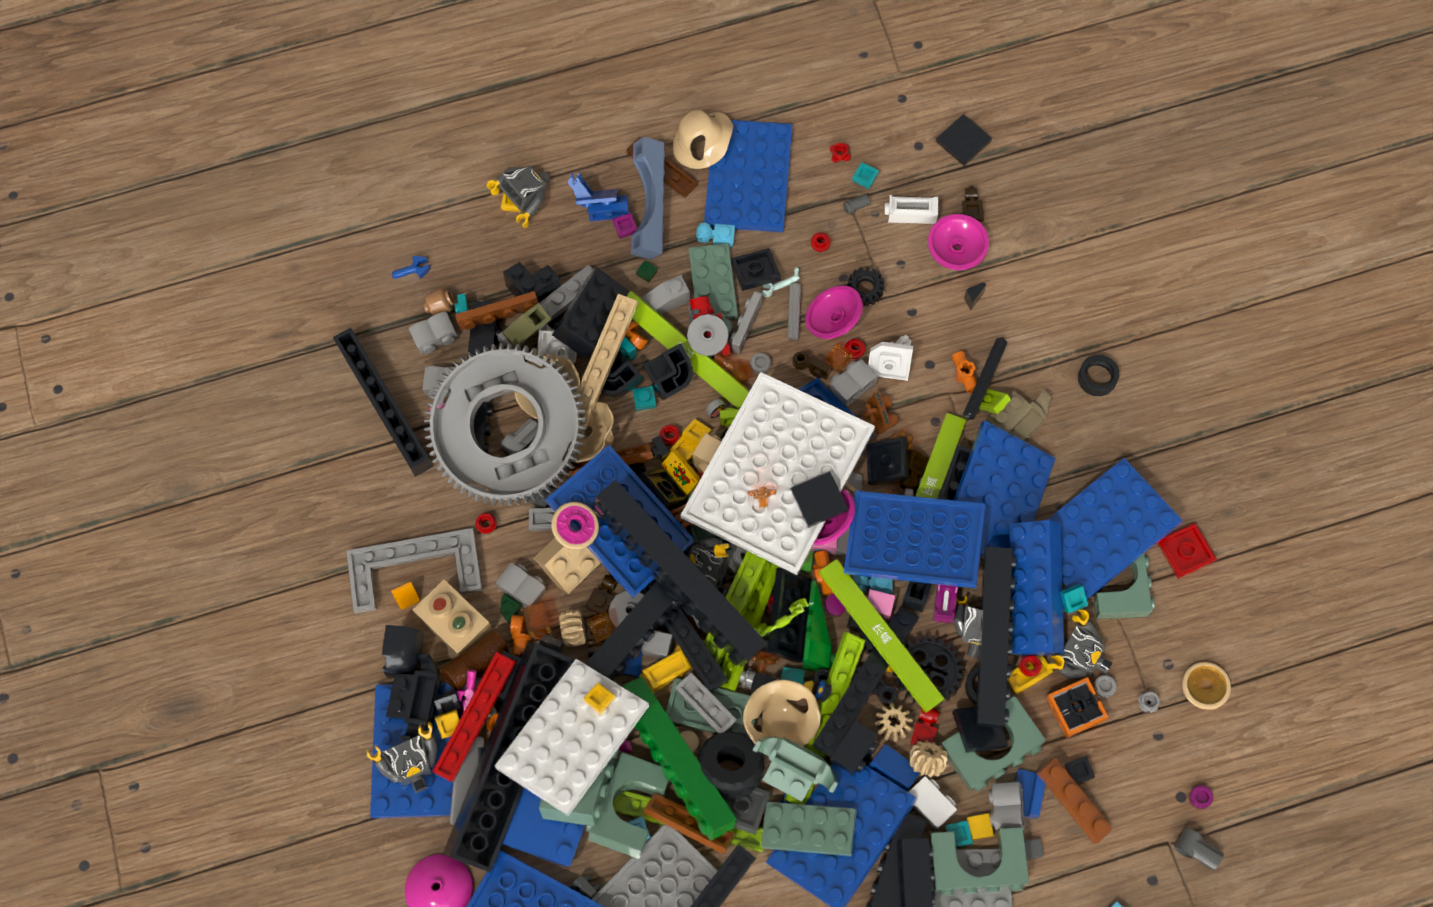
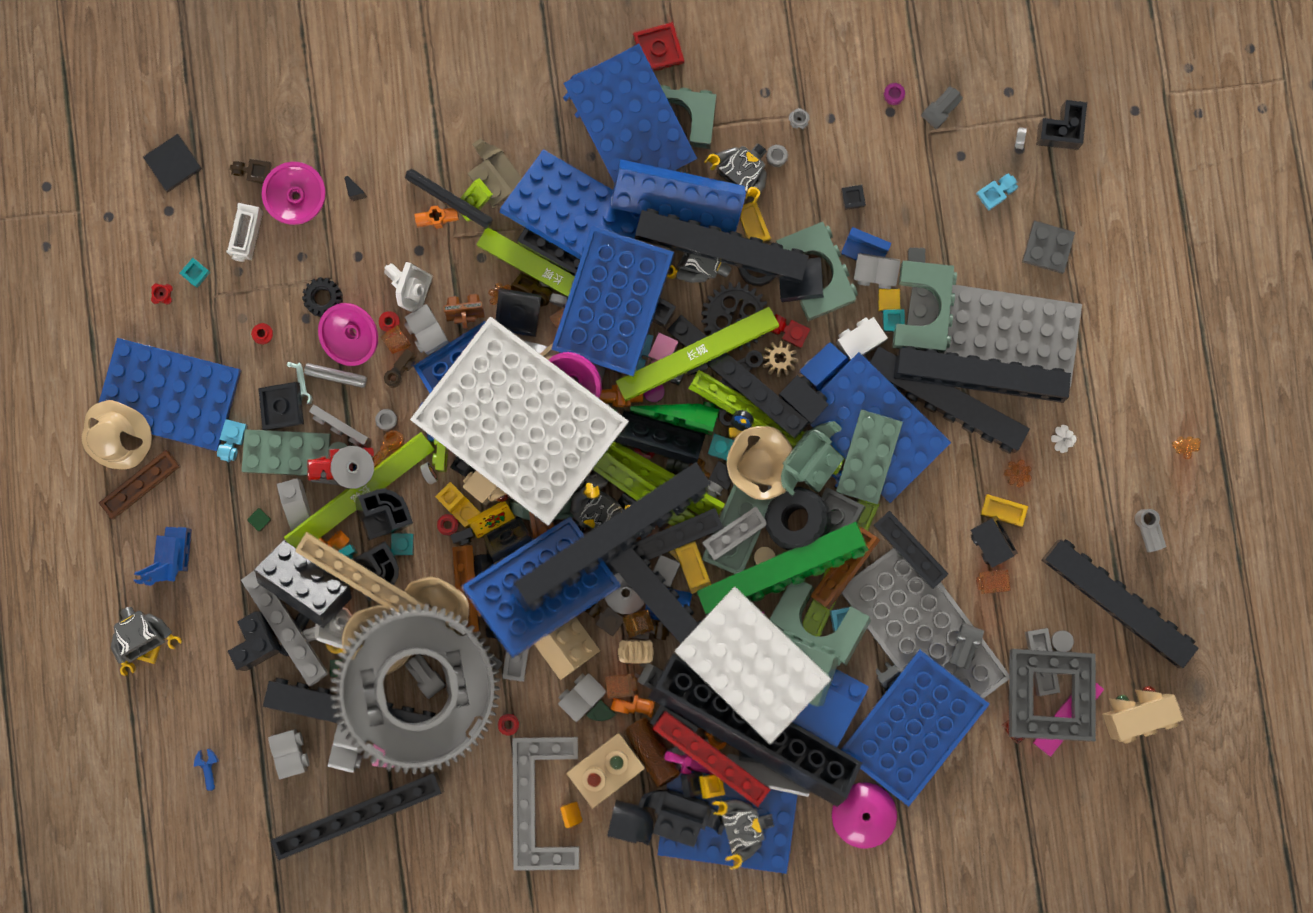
camera: 80 degrees left, 15 degrees up
medium nougat head [423,288,455,316] -> none
dark orange plate [455,291,539,330] -> none
teal plate [455,294,469,314] -> none
olive slope [502,303,551,349] -> none
dark pink wheel [551,502,599,549] -> none
yellow tile [583,682,615,715] -> none
magenta plate [612,213,637,239] -> none
sand blue arch [631,137,665,260] -> none
clear orange plant [748,487,777,508] -> none
lime piece [753,598,809,637] -> none
black tile [790,472,848,528] -> none
dark grey pin [843,193,870,214] -> none
tan gear [909,740,948,778] -> none
magenta piece [933,584,958,624] -> none
red plate [1019,655,1042,677] -> none
dark orange plate [1037,758,1113,844] -> none
piece [1046,677,1108,738] -> none
teal plate [1060,584,1088,614] -> none
black tyre [1078,355,1119,396] -> none
clear yellow wheel [1182,662,1231,710] -> none

